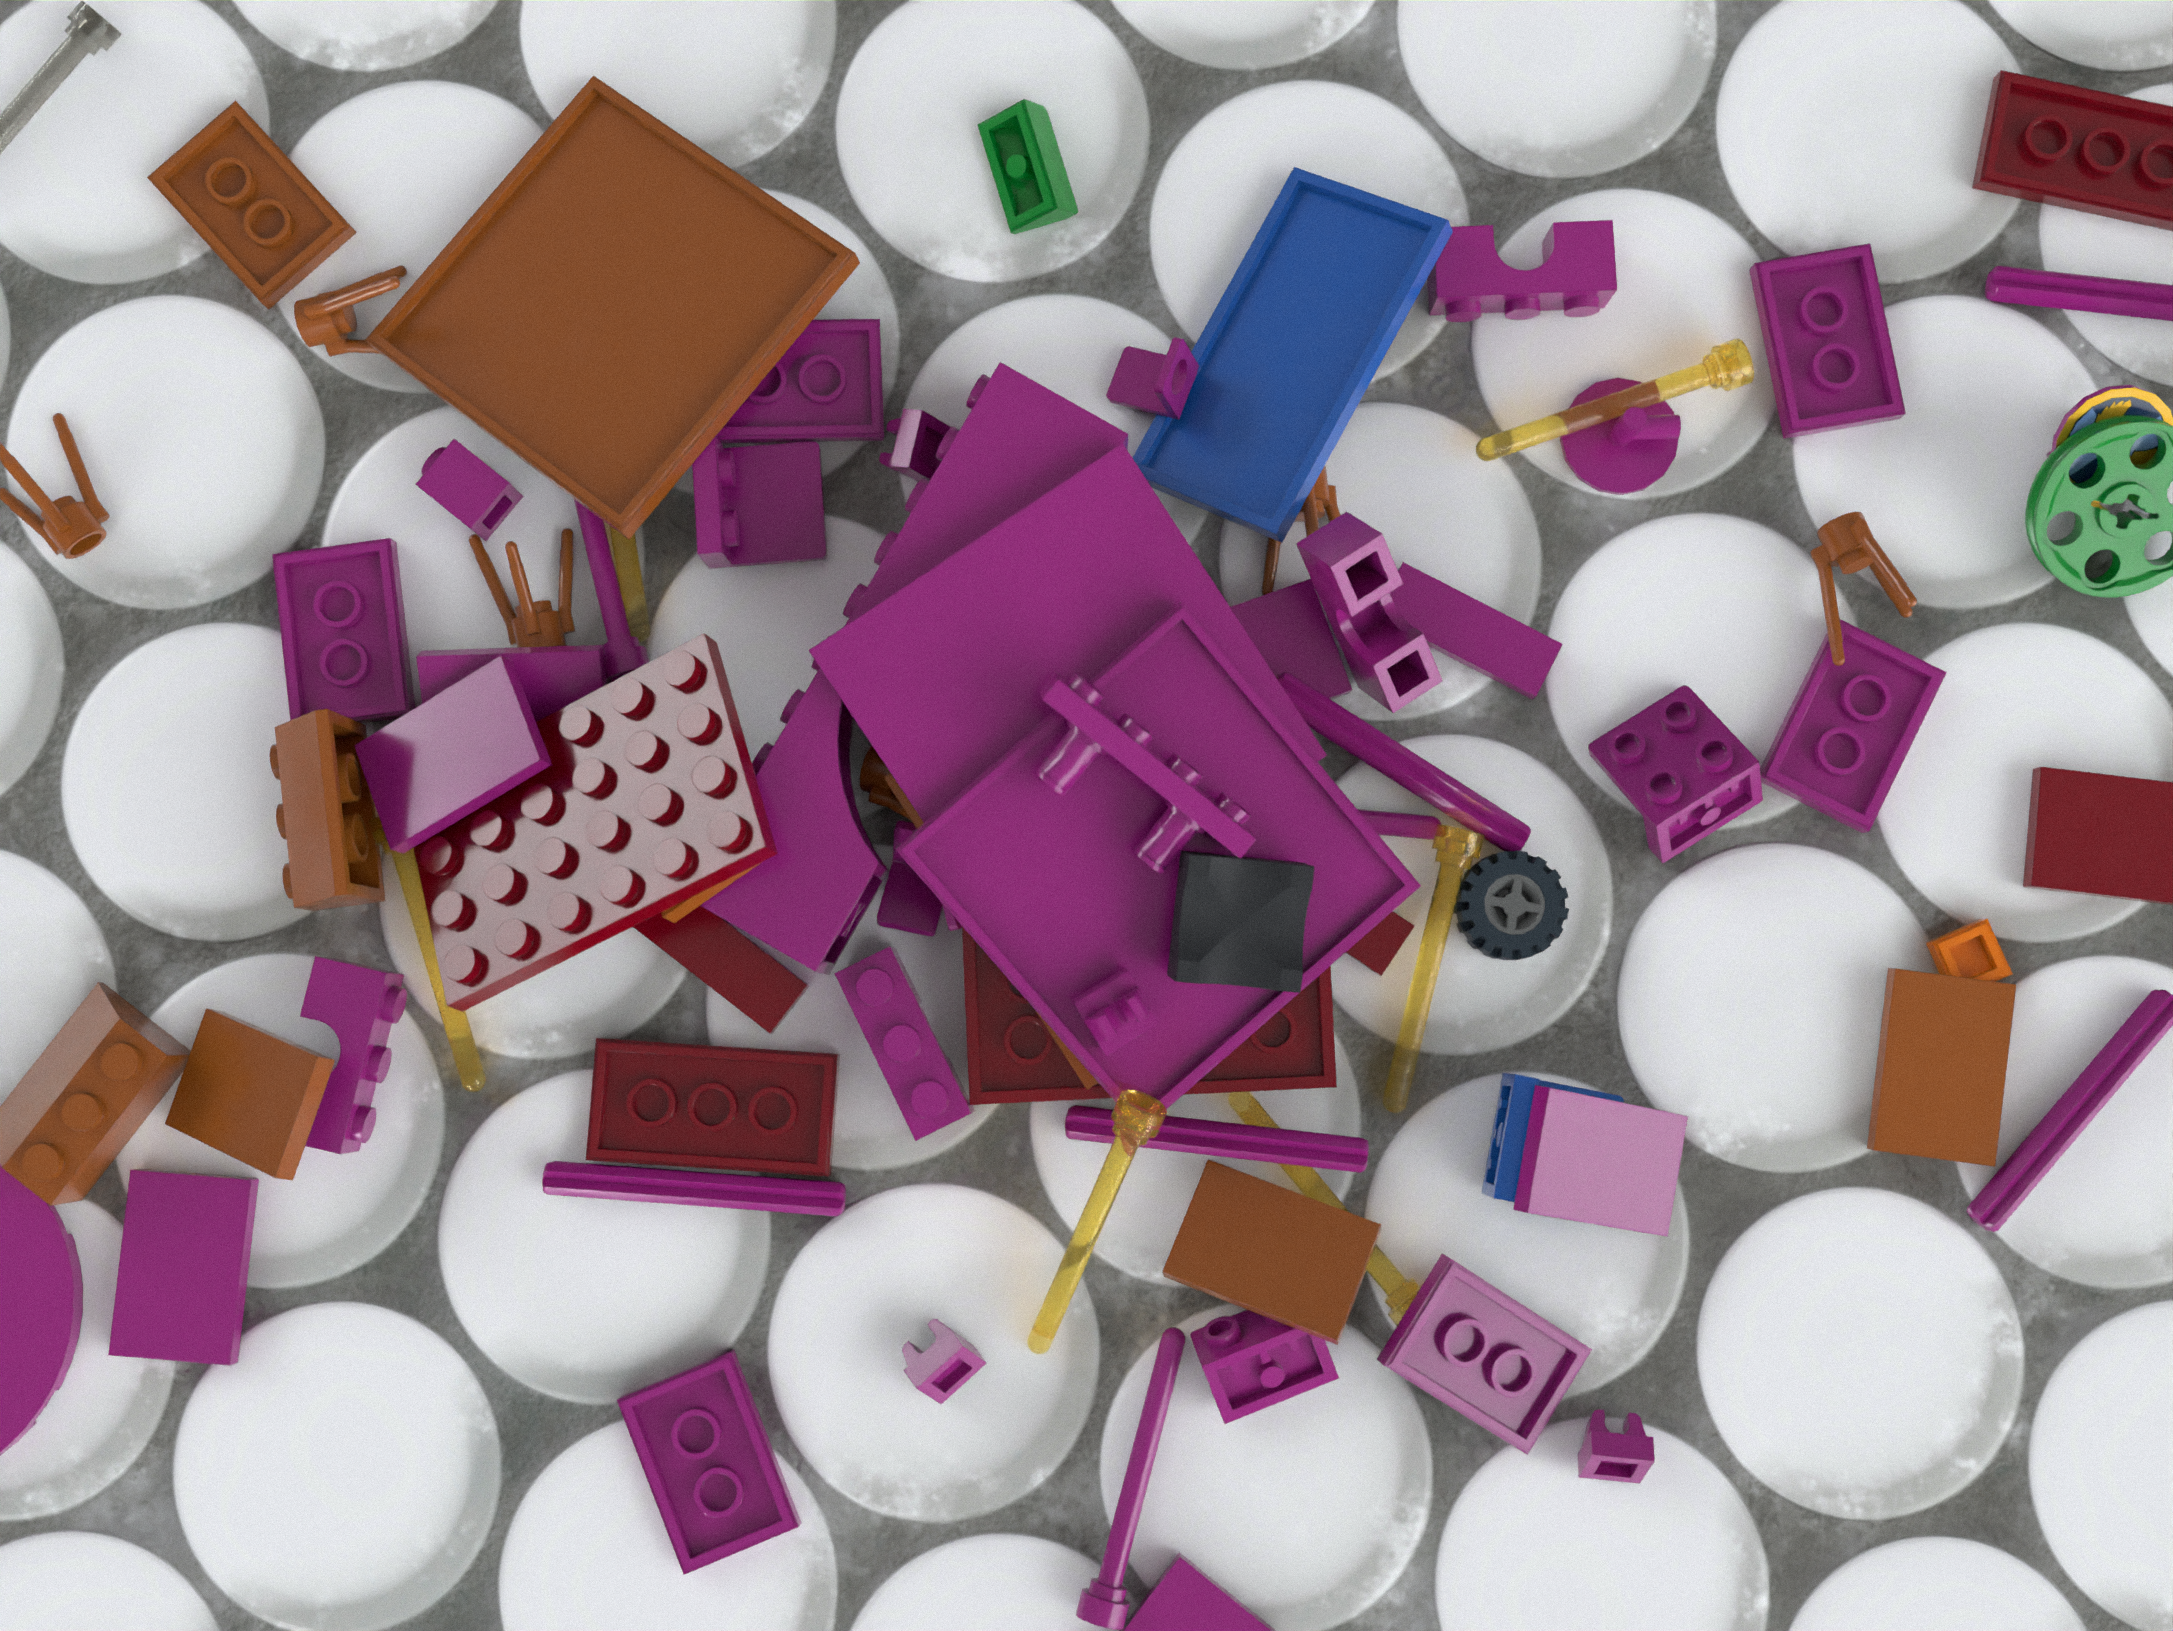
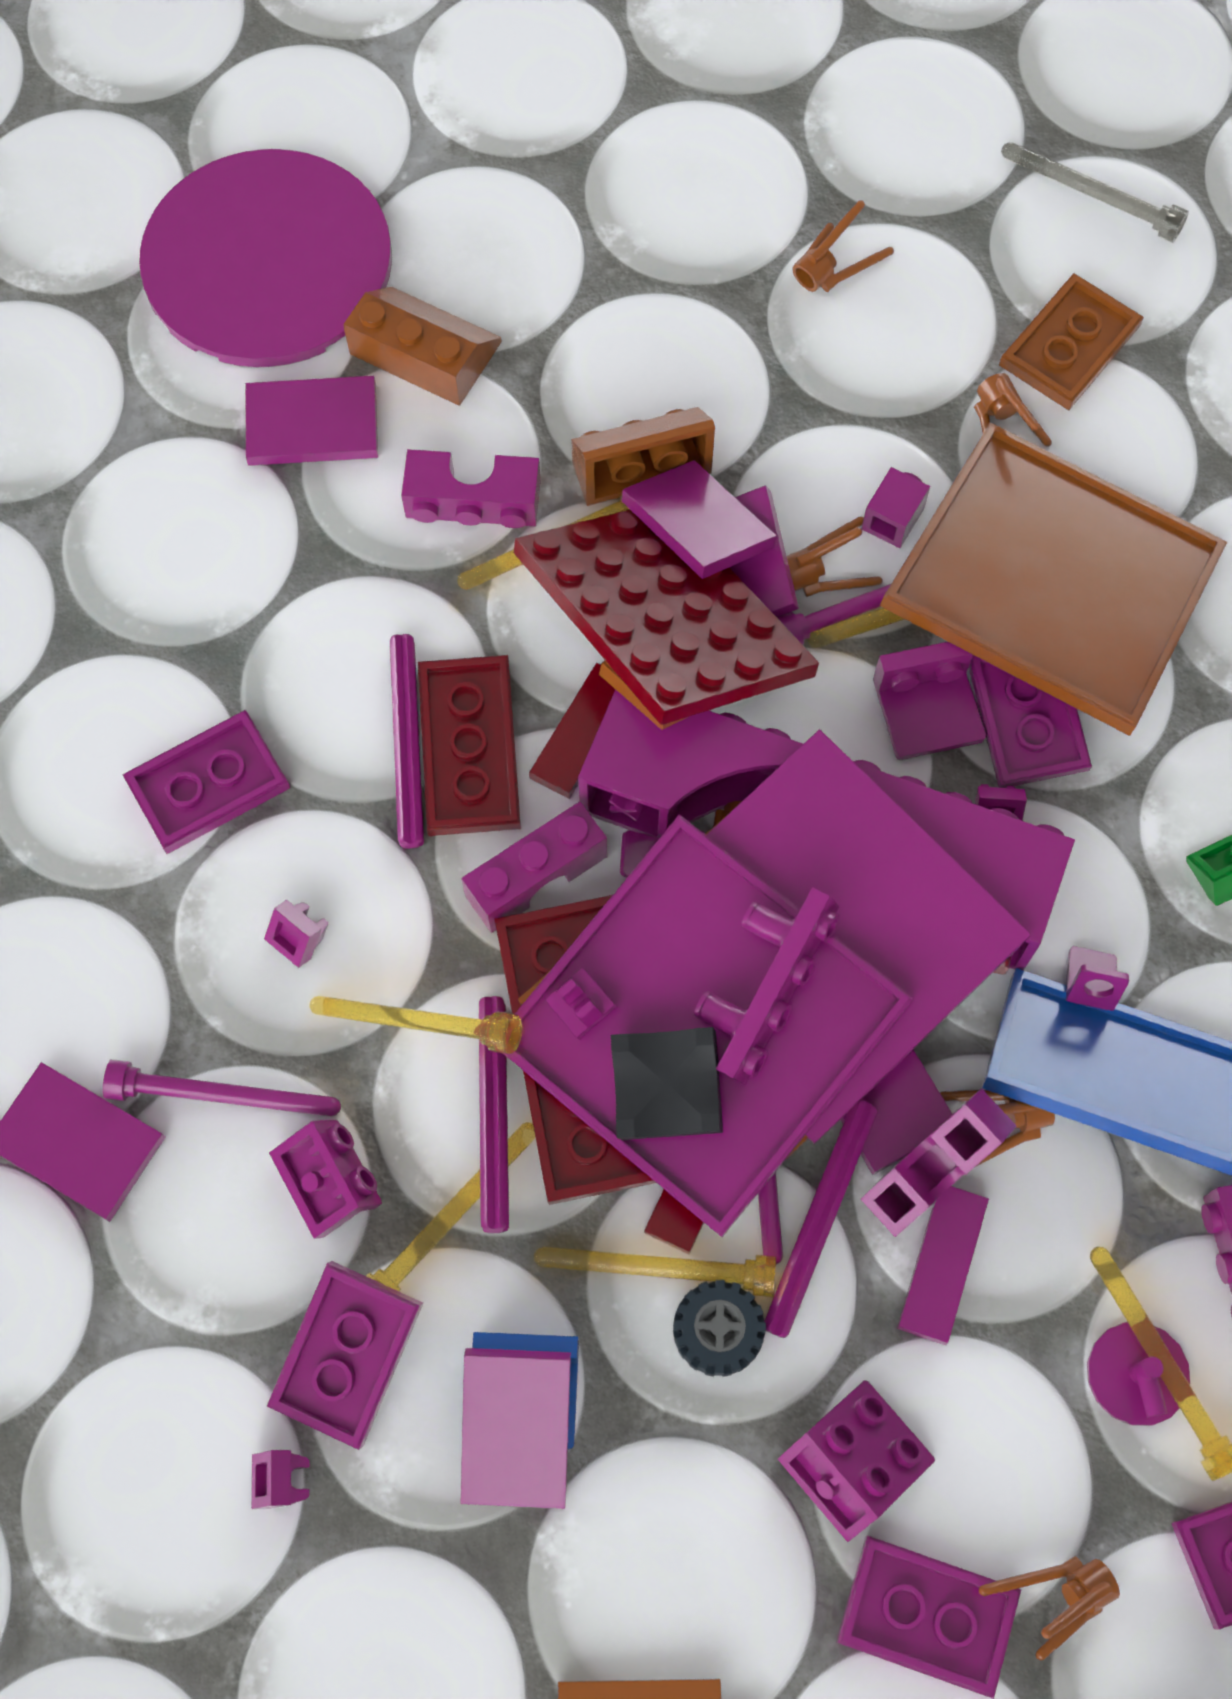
camera: 80 degrees right, 15 degrees down
dark orange tile [165,1008,335,1181] -> none
magenta tile [272,538,415,723] -> none
dark orange tile [1162,1159,1381,1345] -> none

